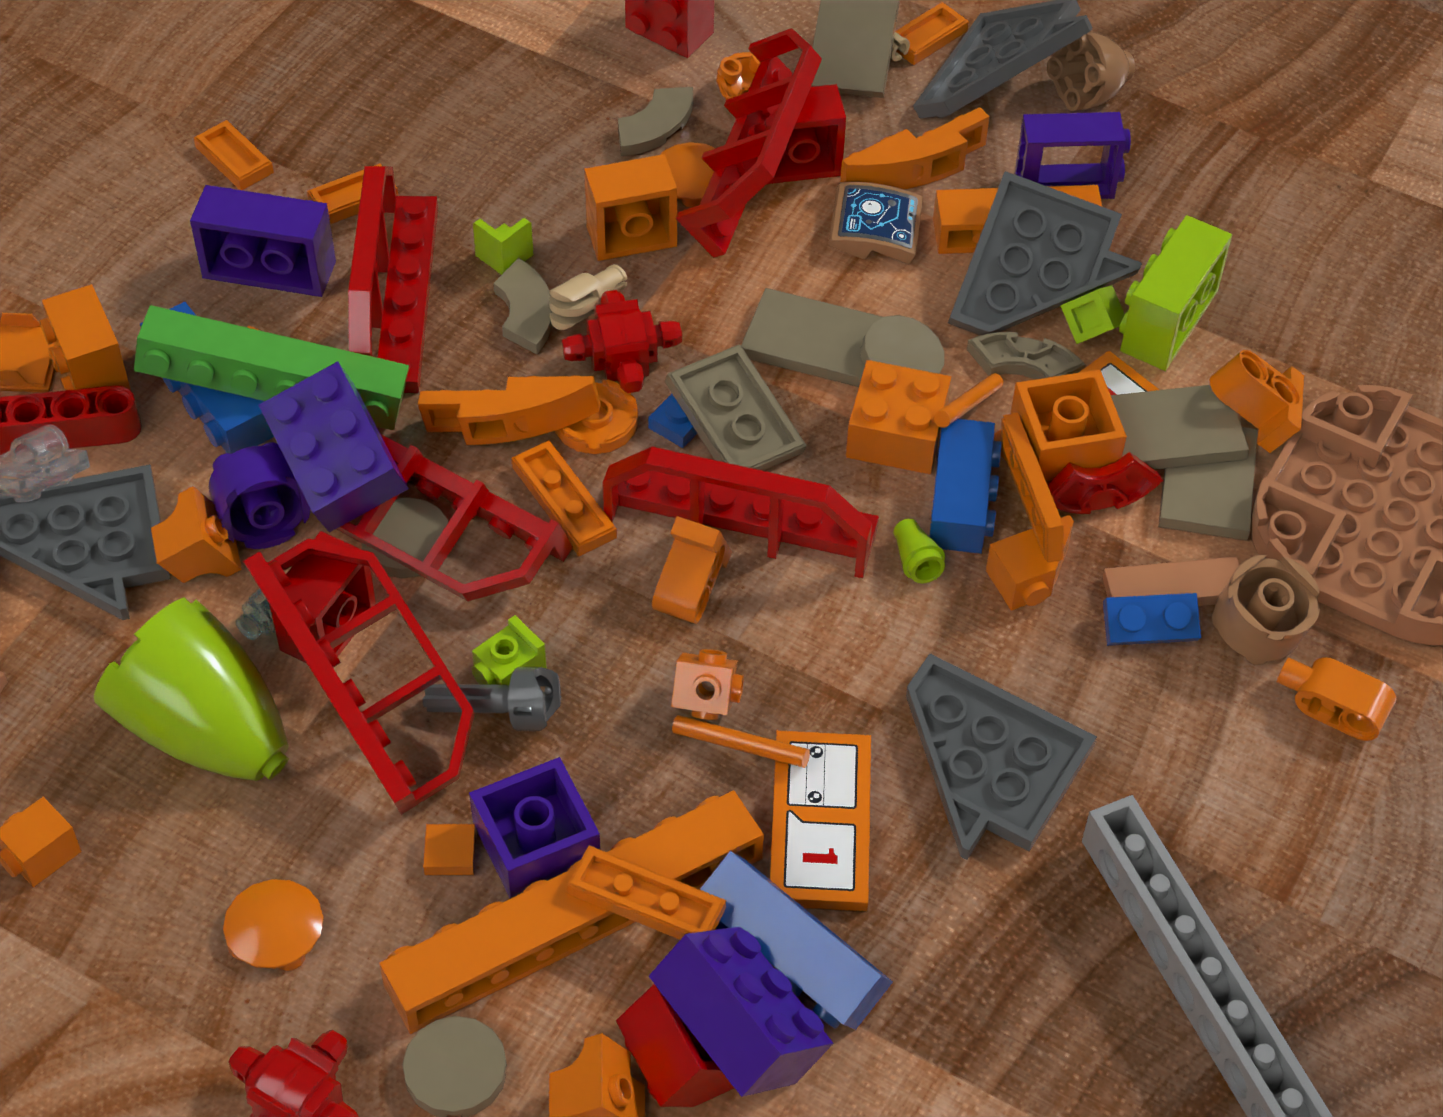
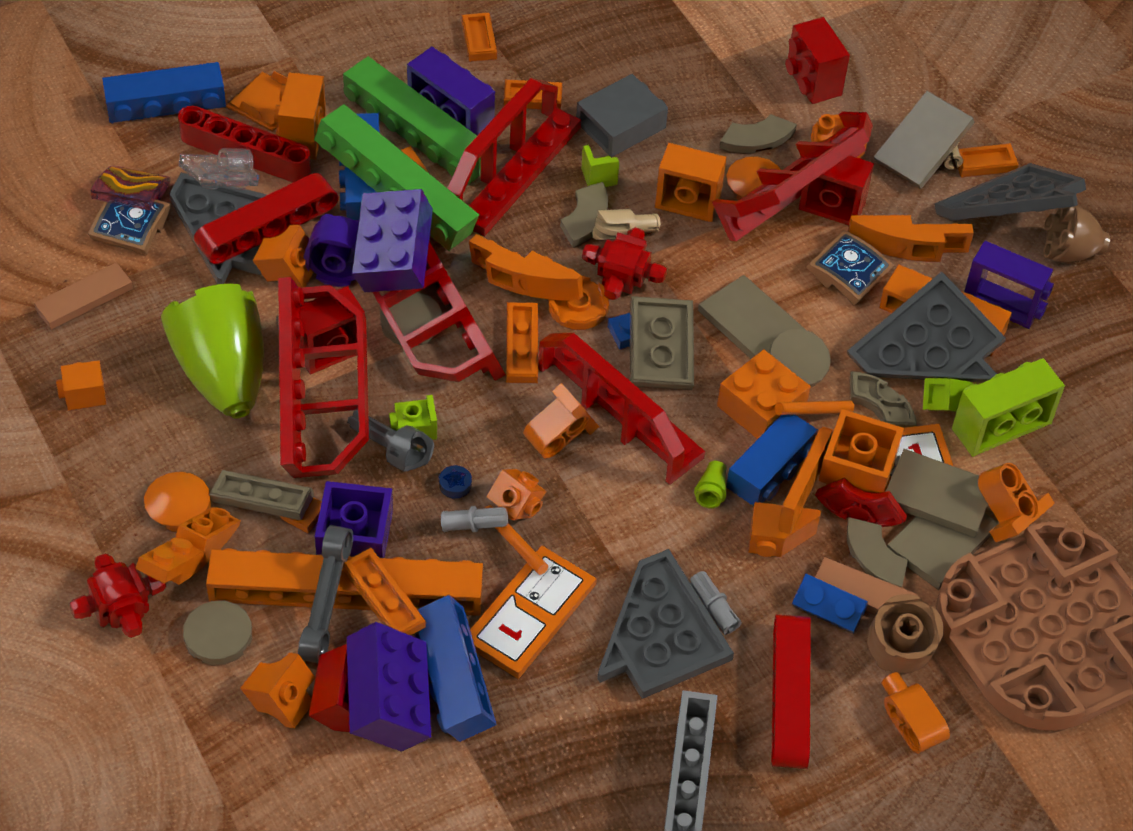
camera: 30 degrees right, 0 degrees up
none -> orange slope [136,507,241,585]
none -> red beam [194,173,339,264]
none -> dark tan tile [209,470,314,520]
none -> dark grey piece [298,525,353,663]
none -> bright green brick [343,56,481,185]
none -> dark blue tile [439,465,472,499]
none -> light grey axle [441,506,508,532]
none -> dark grey brick [576,74,668,157]
none -> light grey axle [690,571,742,635]
none -> red beam [771,614,811,769]
none -> dark tan tile [847,517,908,588]

